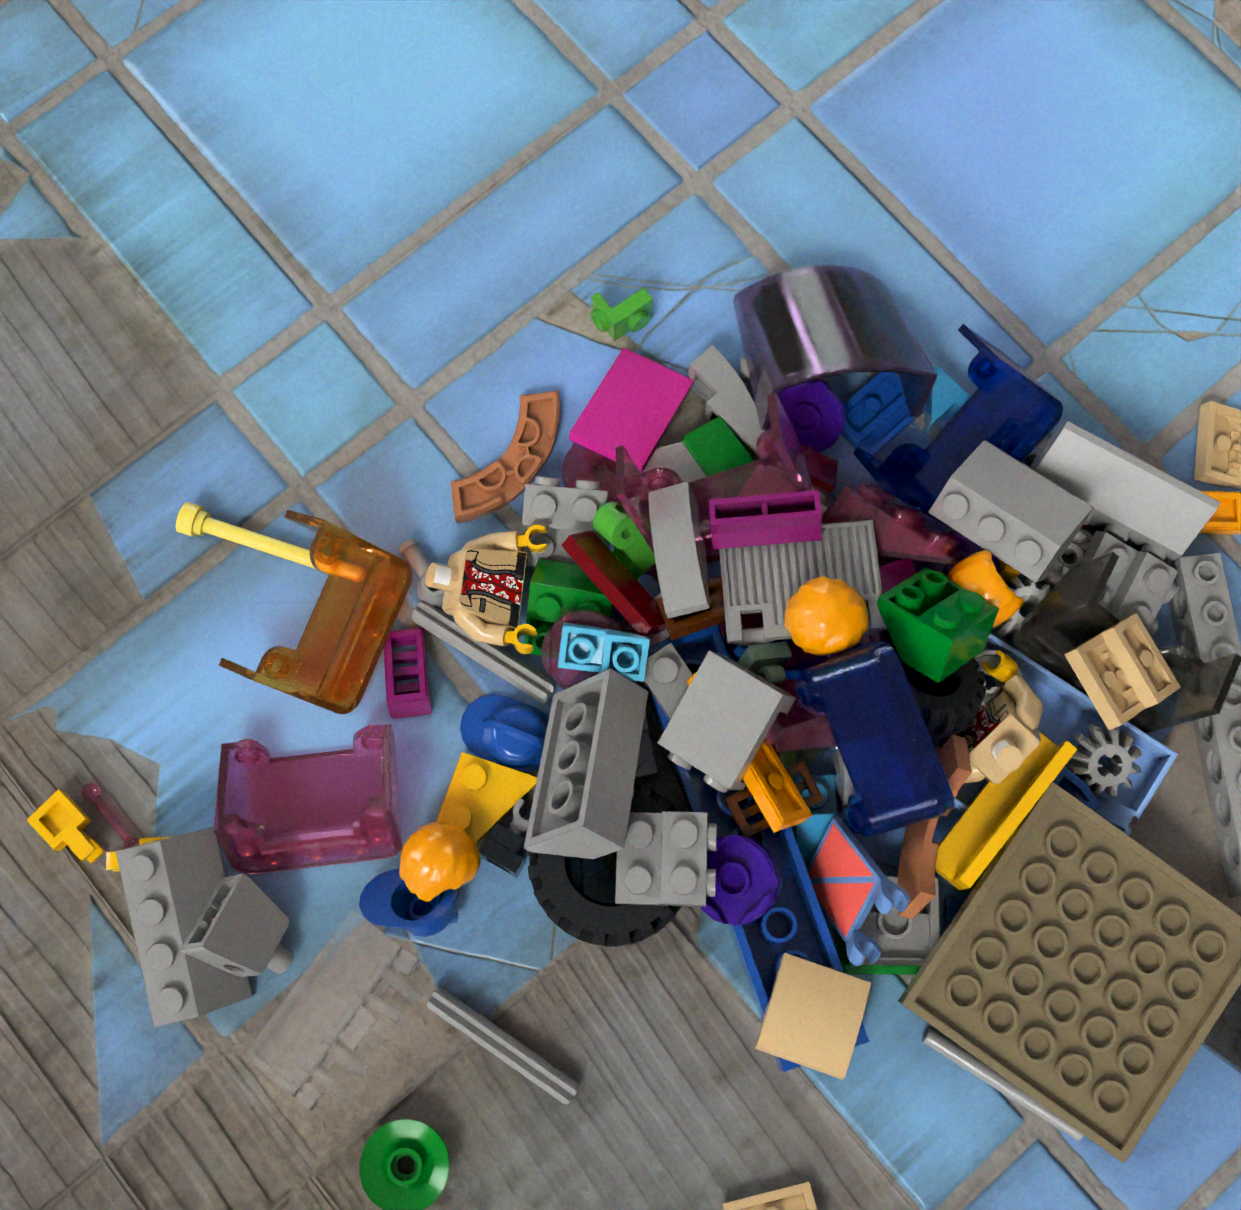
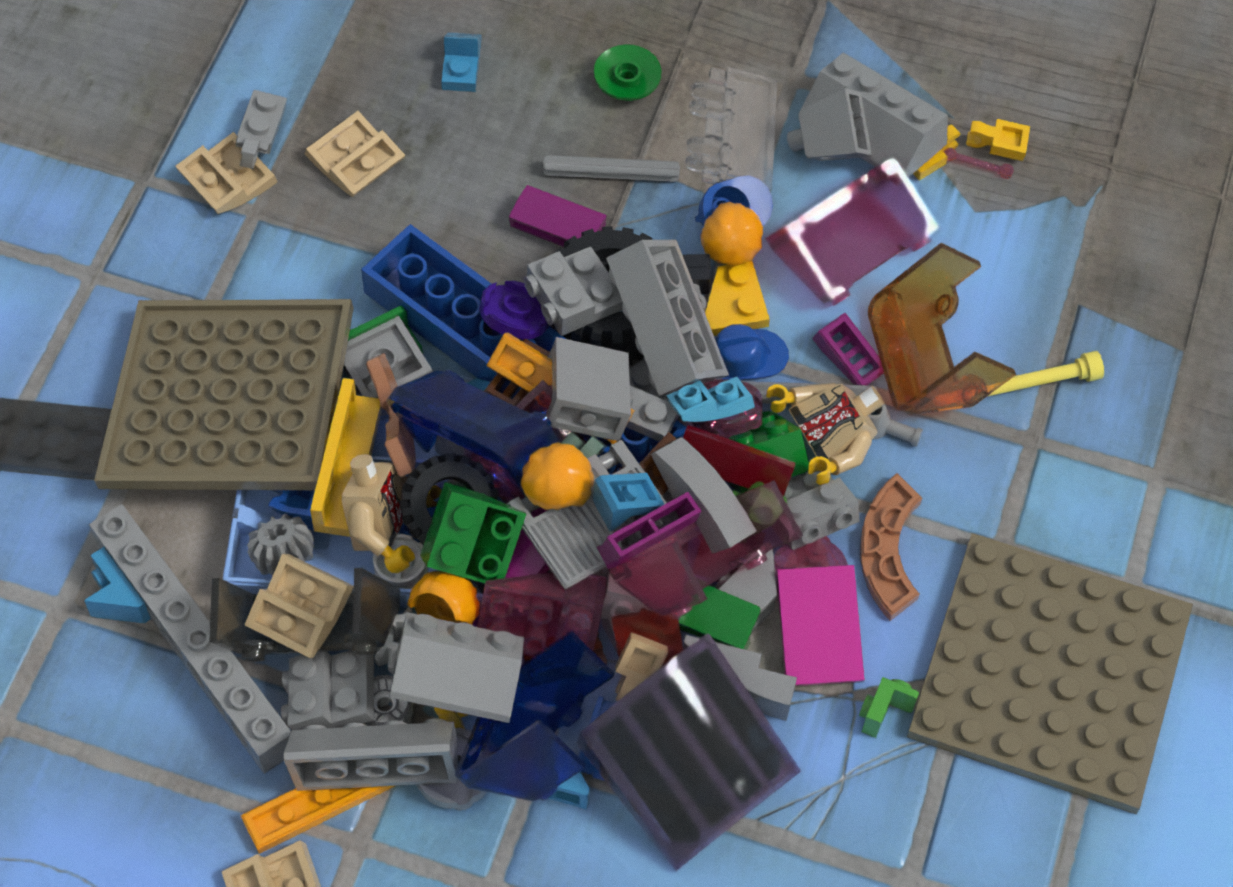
camera: 145 degrees right, 15 degrees down
tan slope [755,953,871,1080] -> none
flag [807,817,910,966] -> none
none -> magenta piece [509,185,607,247]
none -> dark azure slope [593,473,665,531]
none -> tan plate [615,632,668,706]
none -> dark tan plate [907,533,1193,814]

